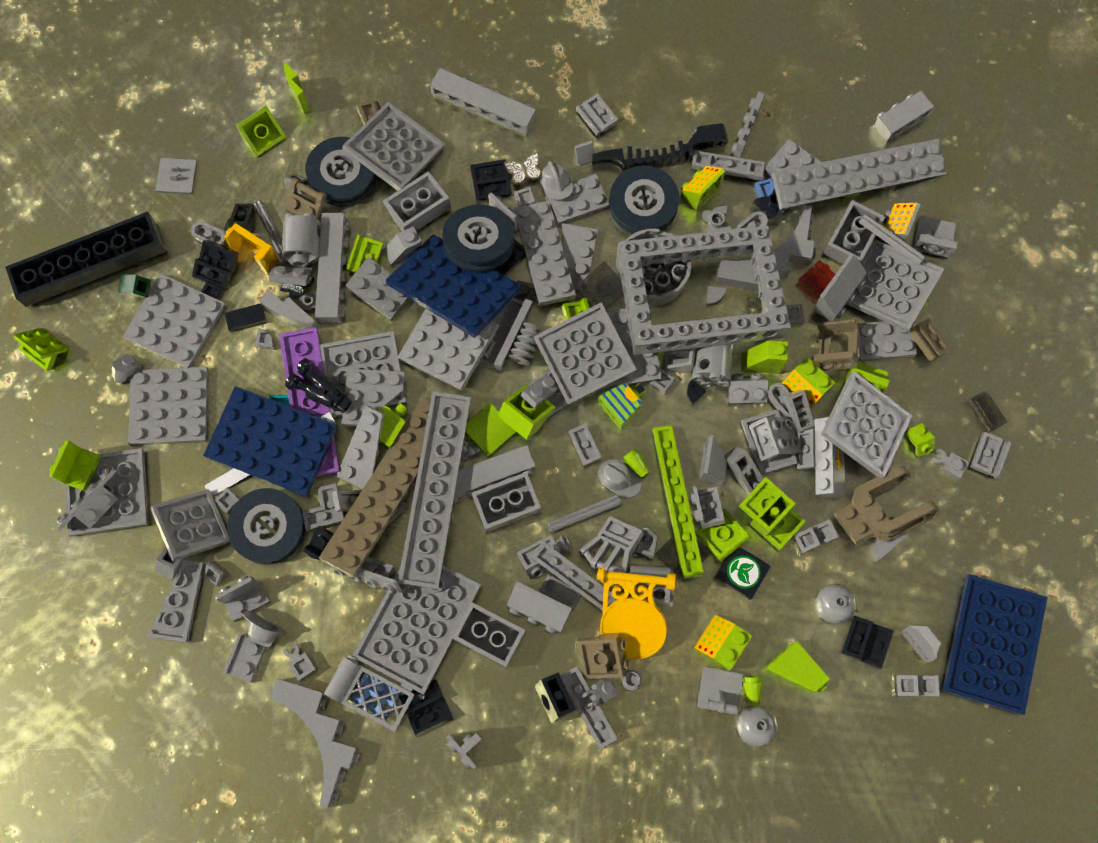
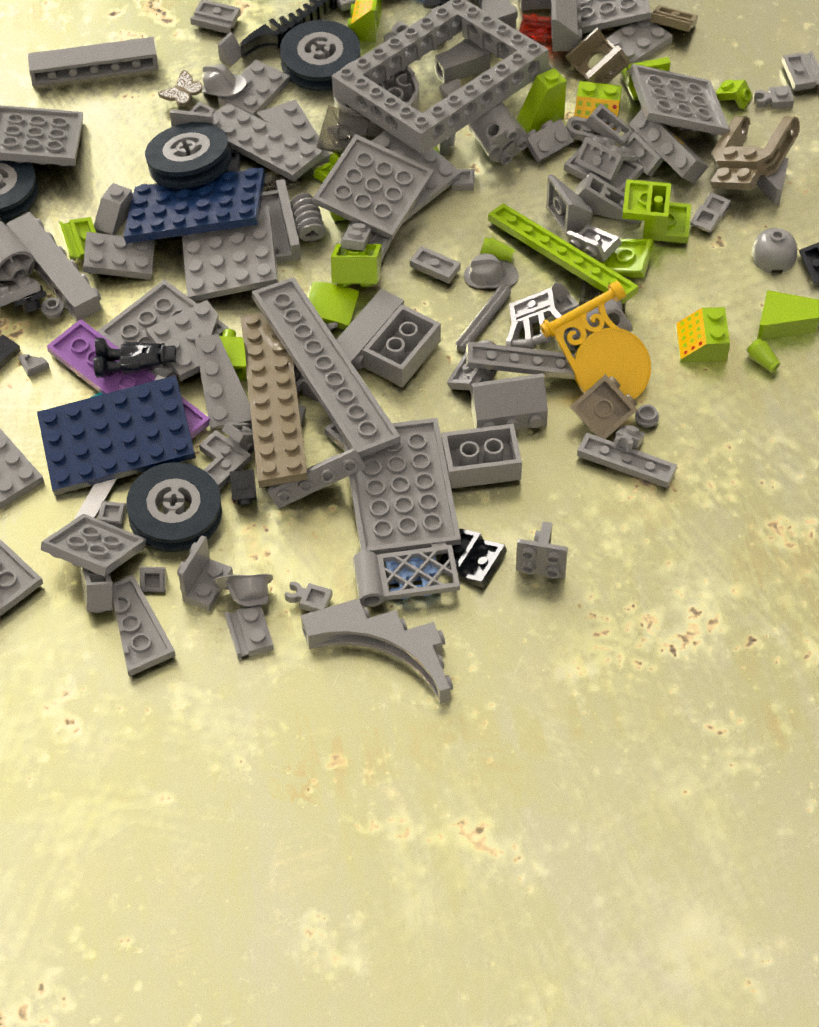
camera: 35 degrees left, 20 degrees down
light grey slope [259,291,318,329] -> none
light grey slope [383,171,451,231] -> none
black slope [470,159,512,200] -> none
black brick [534,672,576,724] -> none
torso [598,383,646,429] -> none
light grey slope [662,348,696,374] -> none
black tile [686,380,706,406] -> none
light grey plate [697,666,743,715] -> none
slope [714,547,771,600] -> none
light grey cylinder [736,705,778,747] -> none
clear smoke plate [968,390,1008,433] -> none

